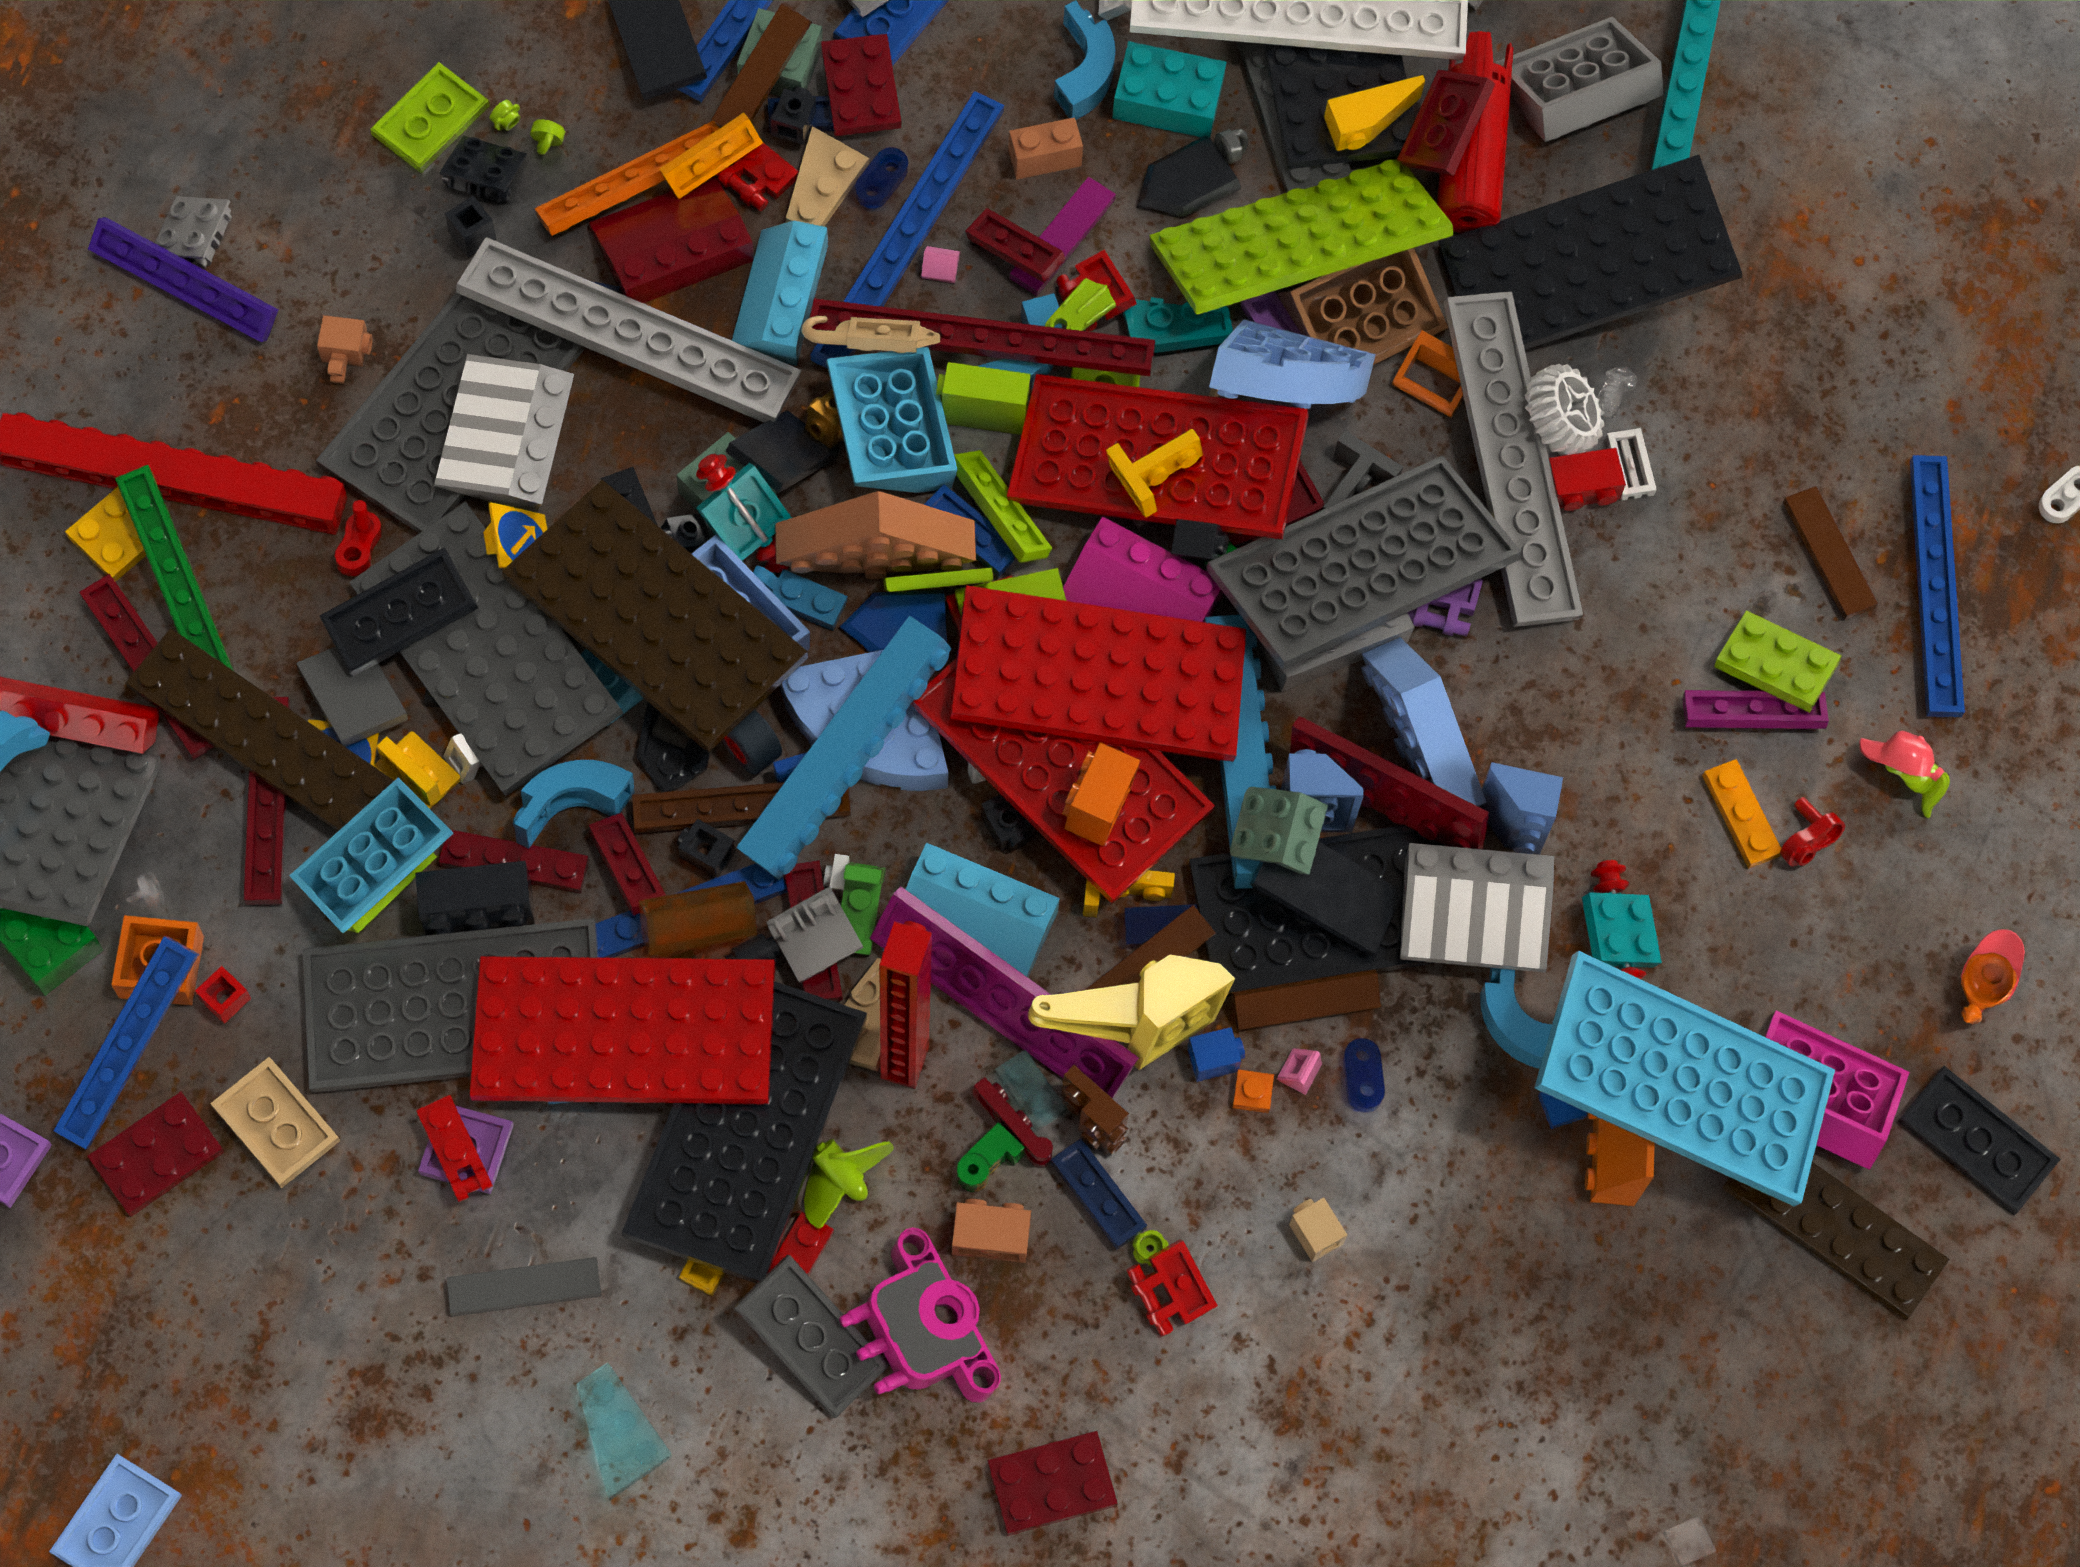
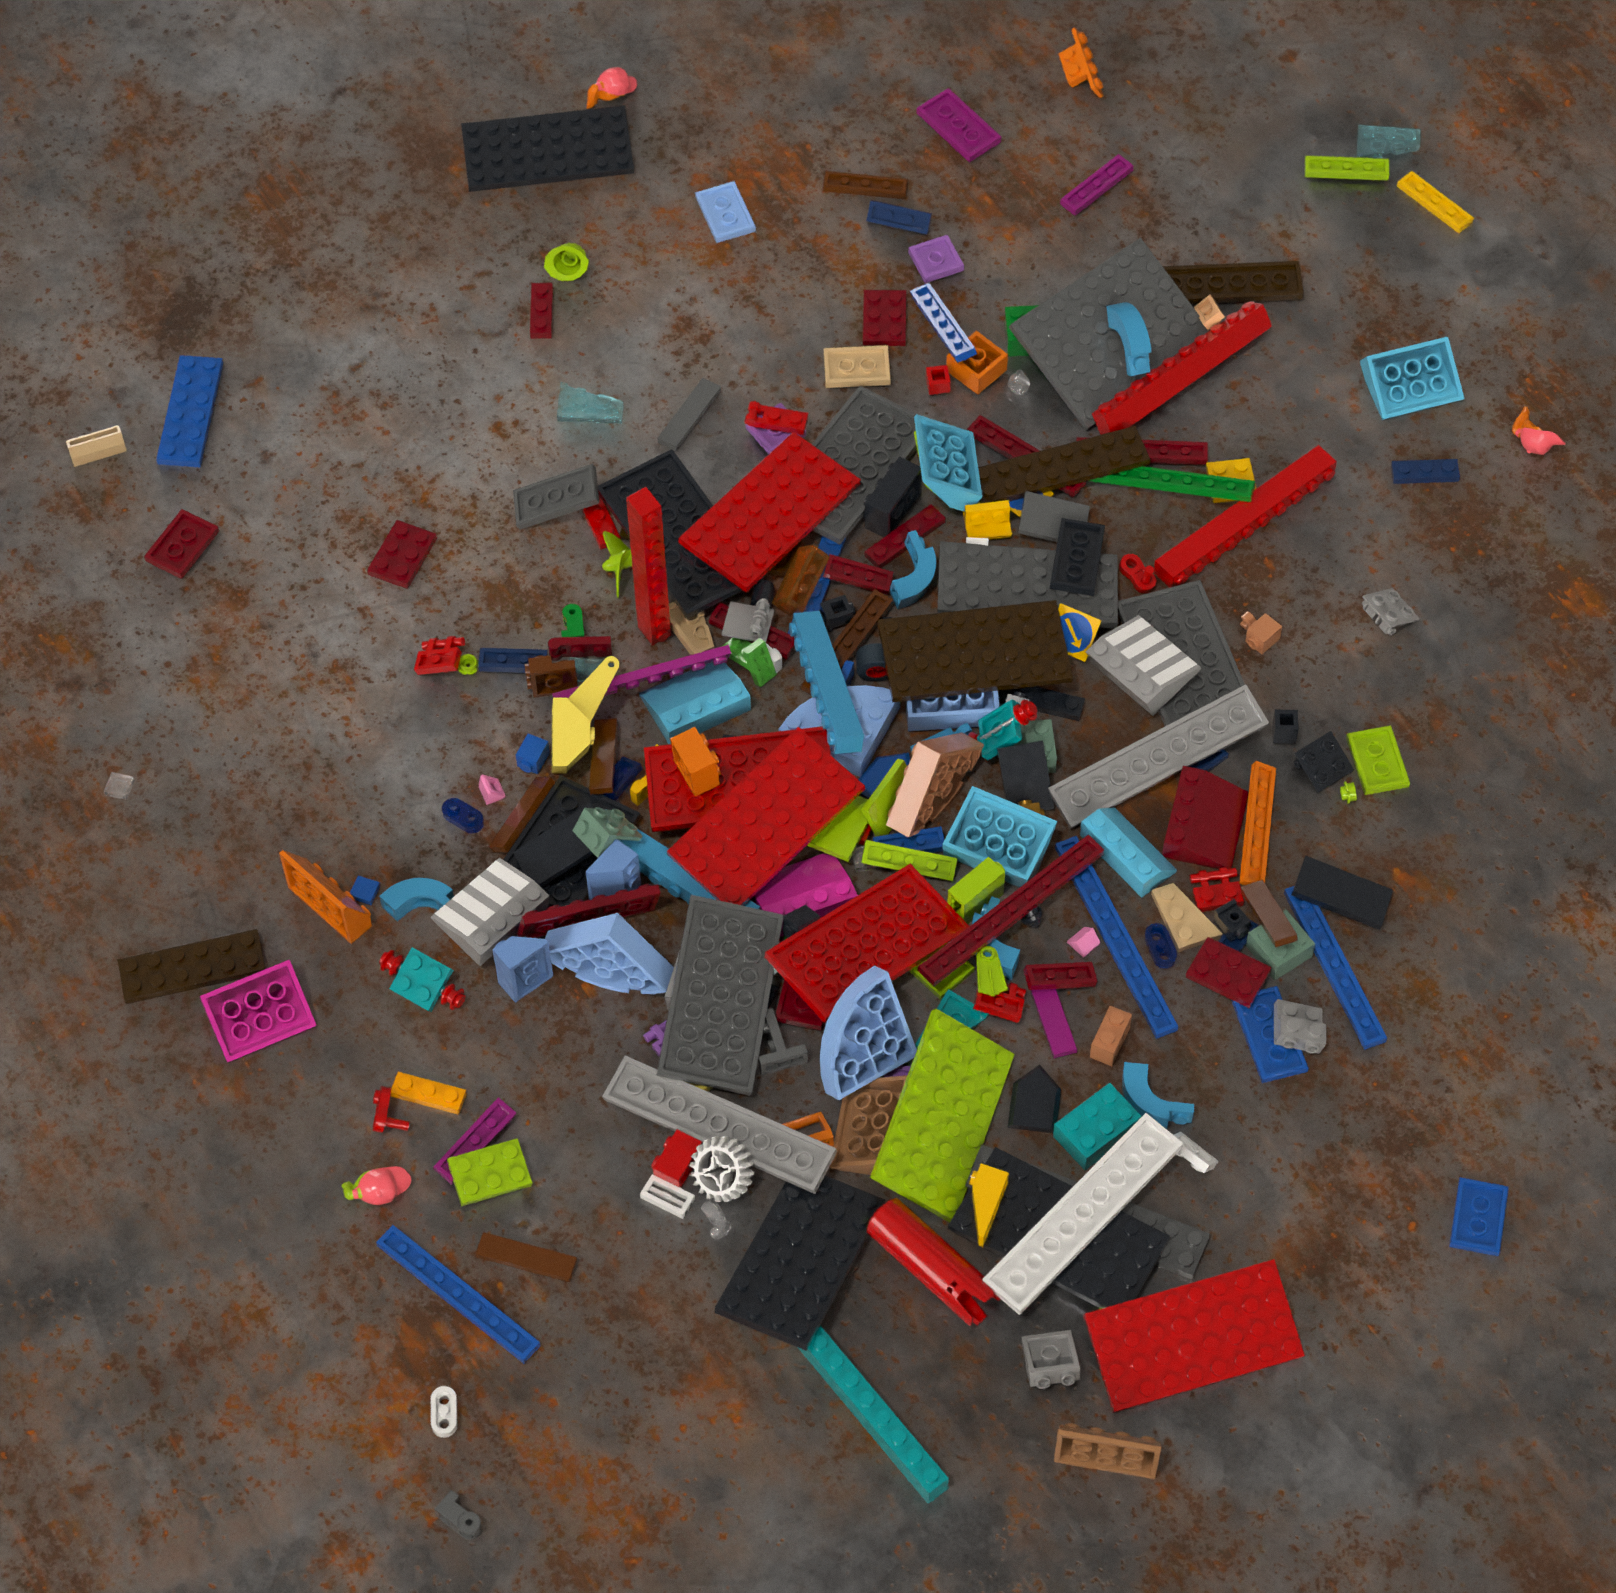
camera: 135 degrees right, 10 degrees down
dark purple plate [88,217,279,342] -> none
lime tile [530,119,566,155] -> none
light orange plate [659,113,763,199] -> none
tan plate [802,316,940,353] -> none
dark pink piece [839,1227,1001,1403] -> none
nougat brick [952,1199,1031,1263] -> none
yellow bracket [1106,429,1203,518] -> none
dark grey tile [1214,129,1248,165] -> none
orange plate [1233,1069,1274,1113] -> none
tan brick [1289,1198,1347,1262] -> none
dark red plate [1397,69,1495,176] -> none
light grey slope [1495,16,1664,142] -> none
medium azure plate [1534,951,1835,1206] -> none
black tile [1898,1066,2061,1216] -> none
orange hair [1961,929,2025,1024] -> none

